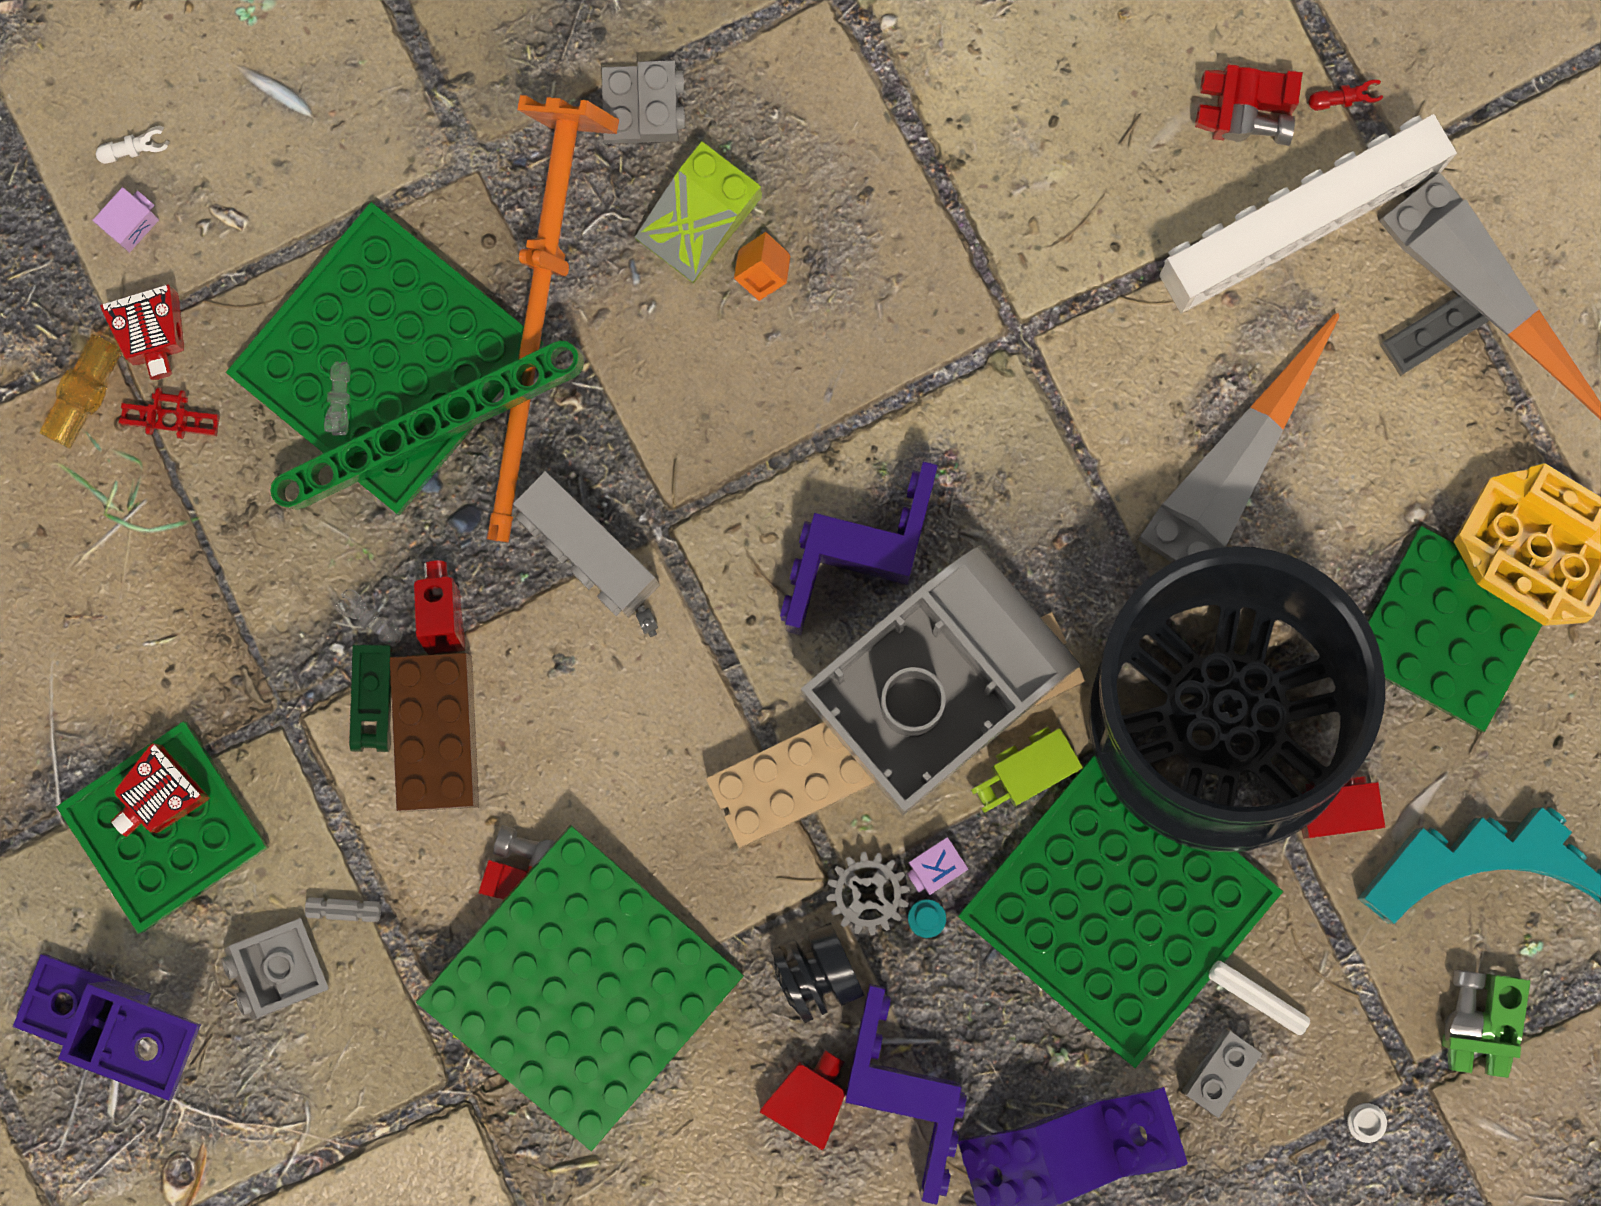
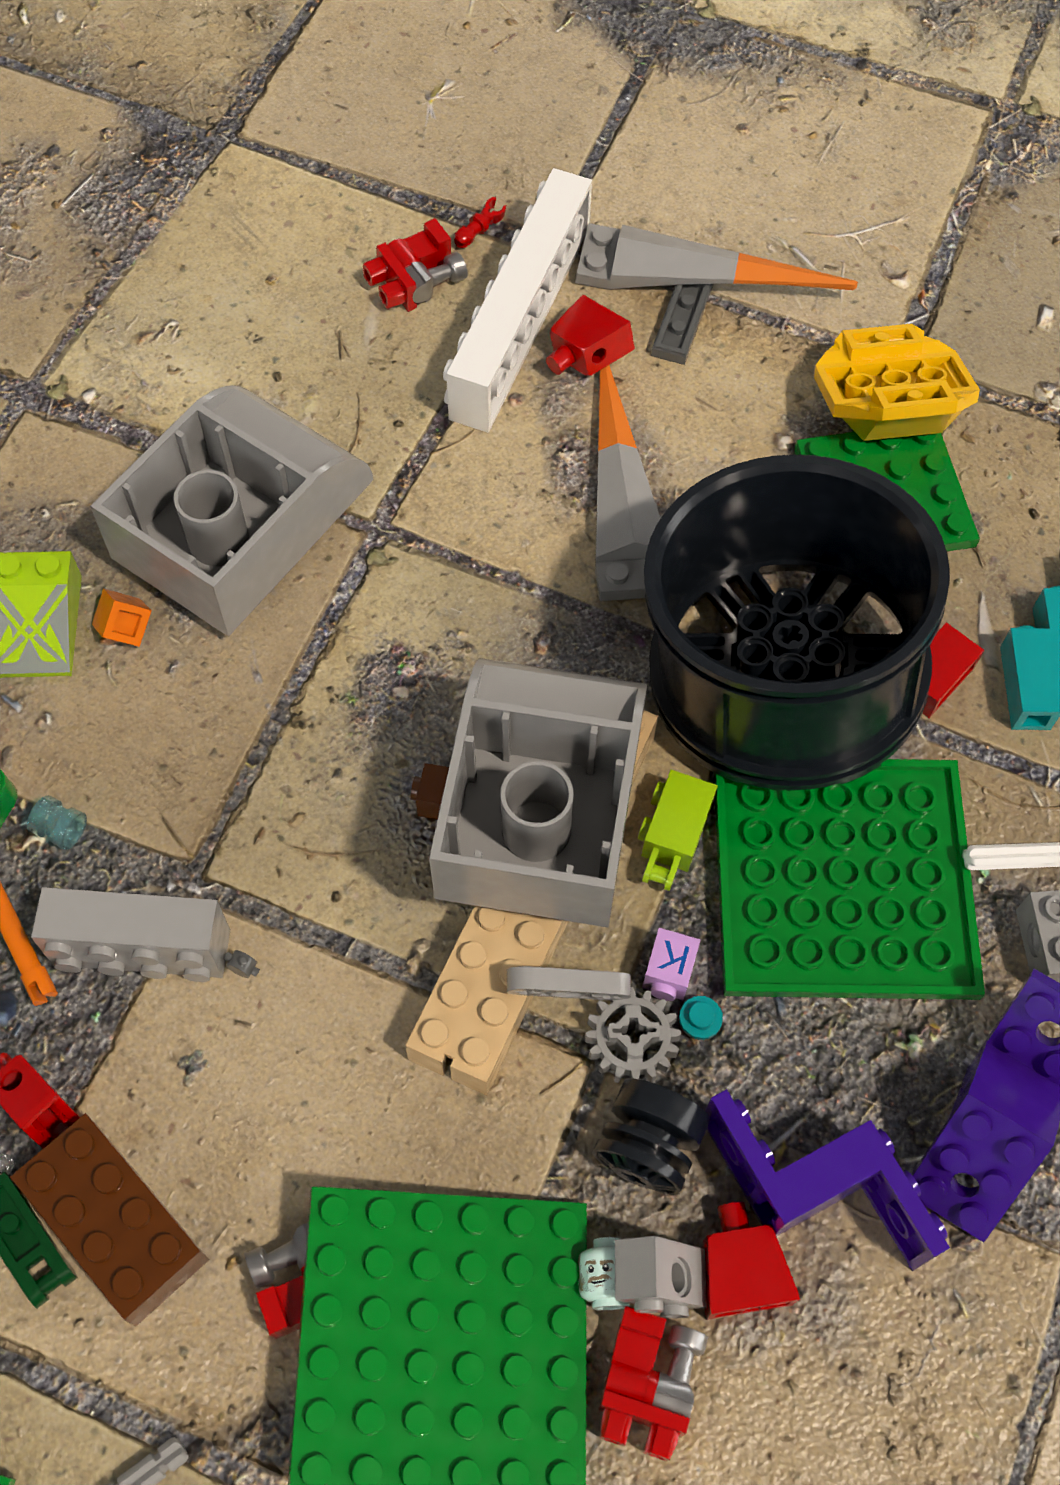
camera: 50 degrees left, 20 degrees down
dark purple bracket [780,462,938,635] -> none
none -> clear light blue wheel [27,795,87,850]
none -> light grey brick [90,385,374,637]
none -> reddish brown plate [410,763,449,820]
none -> light grey beam [507,966,631,1000]
none -> red torso [546,295,635,376]
none -> light aqua head [578,1237,630,1310]
none -> red hips [598,1306,708,1461]
none -> light grey brick [615,1236,707,1318]

